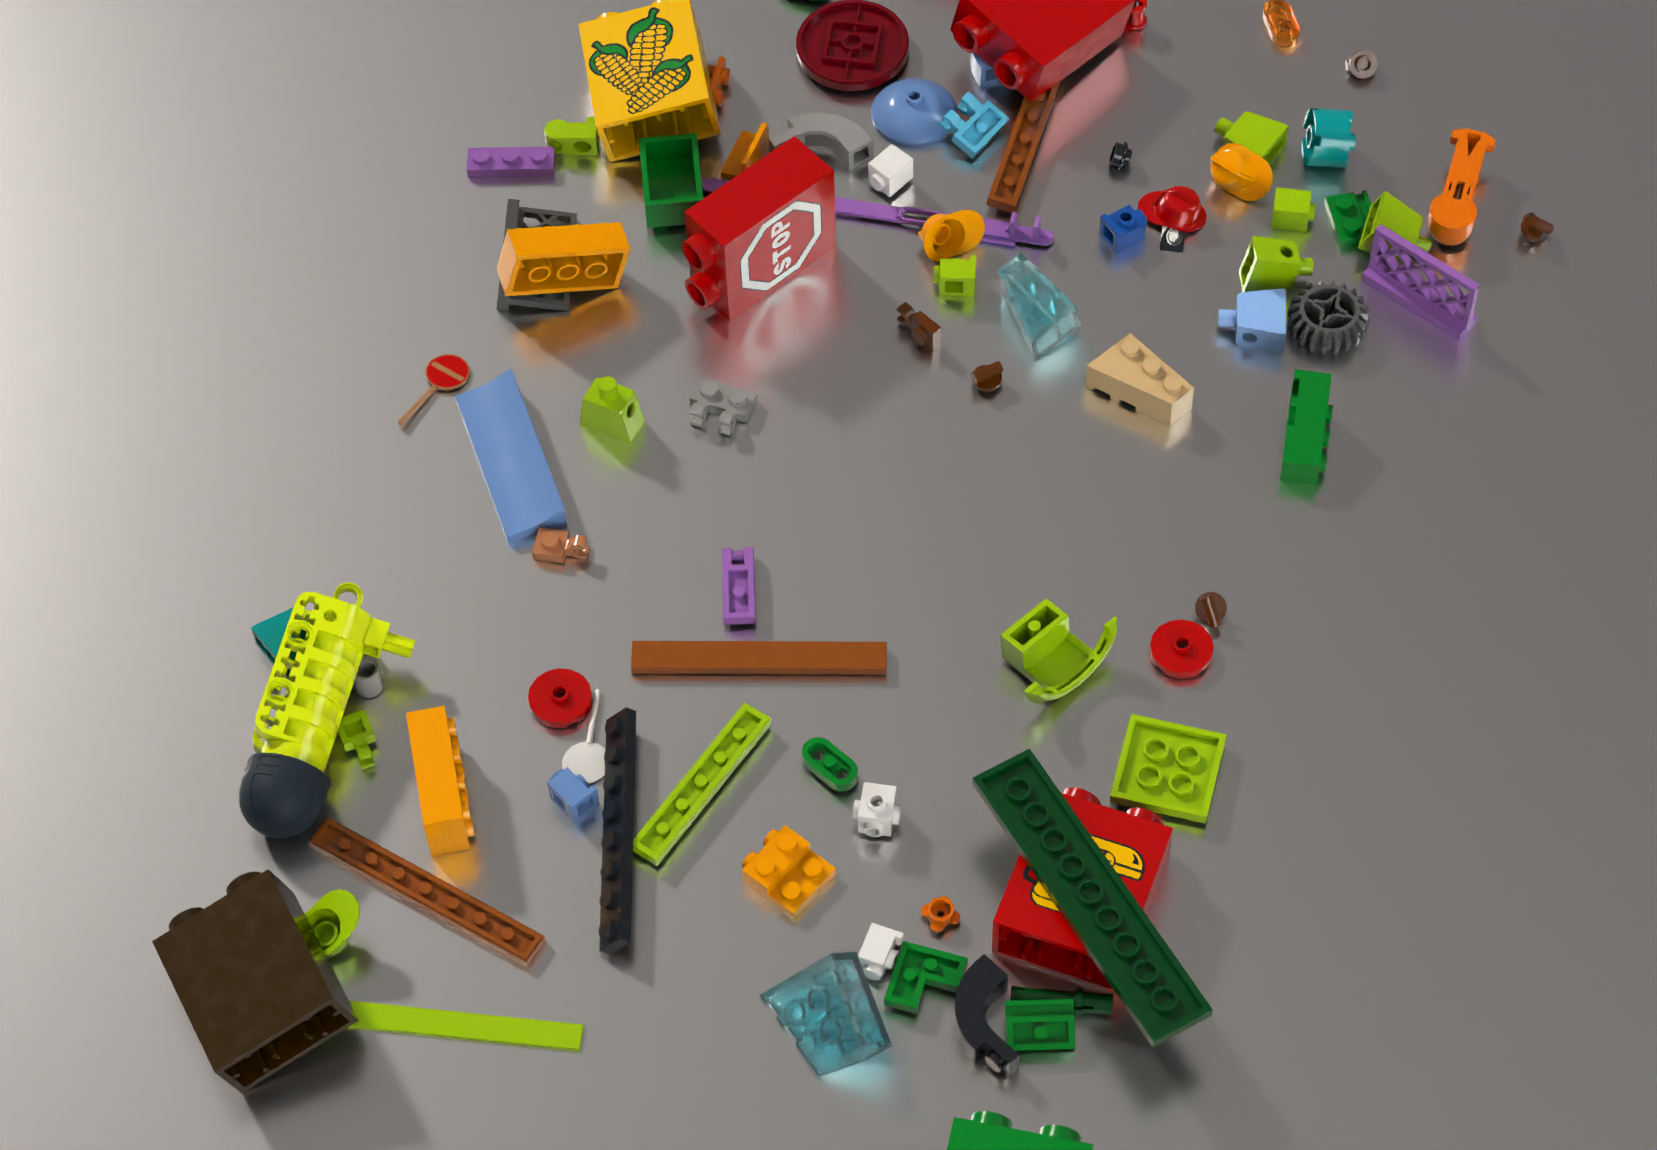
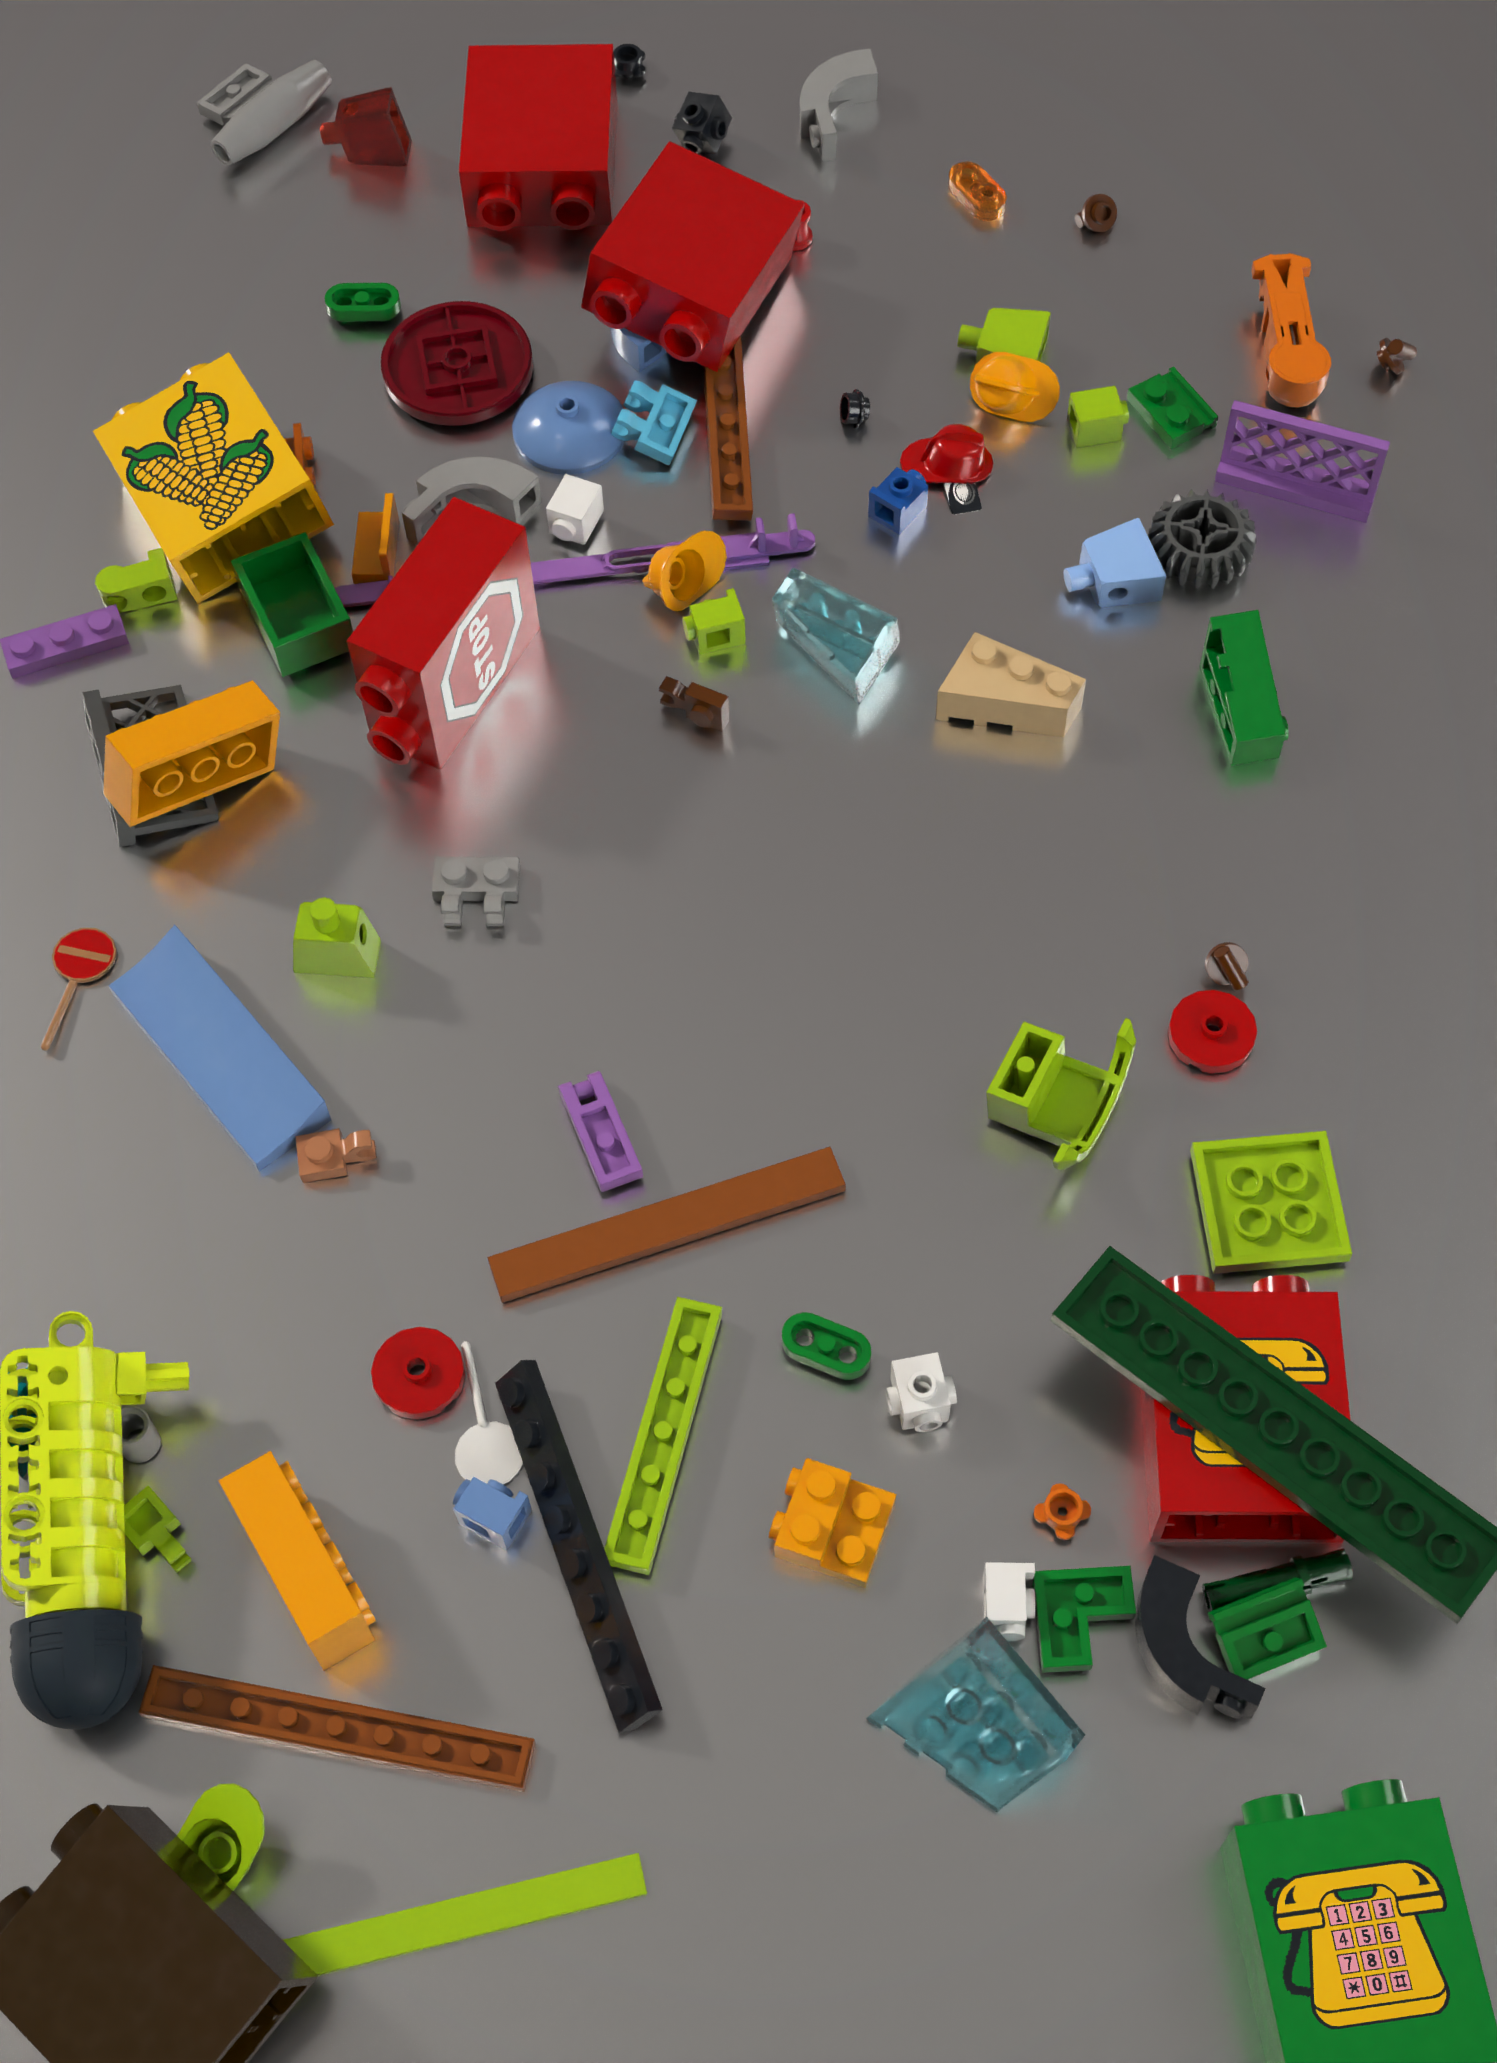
camera: 20 degrees left, 5 degrees up
reddish brown plate [971,361,1003,392] -> none
lime torso [1238,236,1314,292] -> none
teal brick [1301,108,1356,168] -> none
lime torso [1358,191,1432,262] -> none

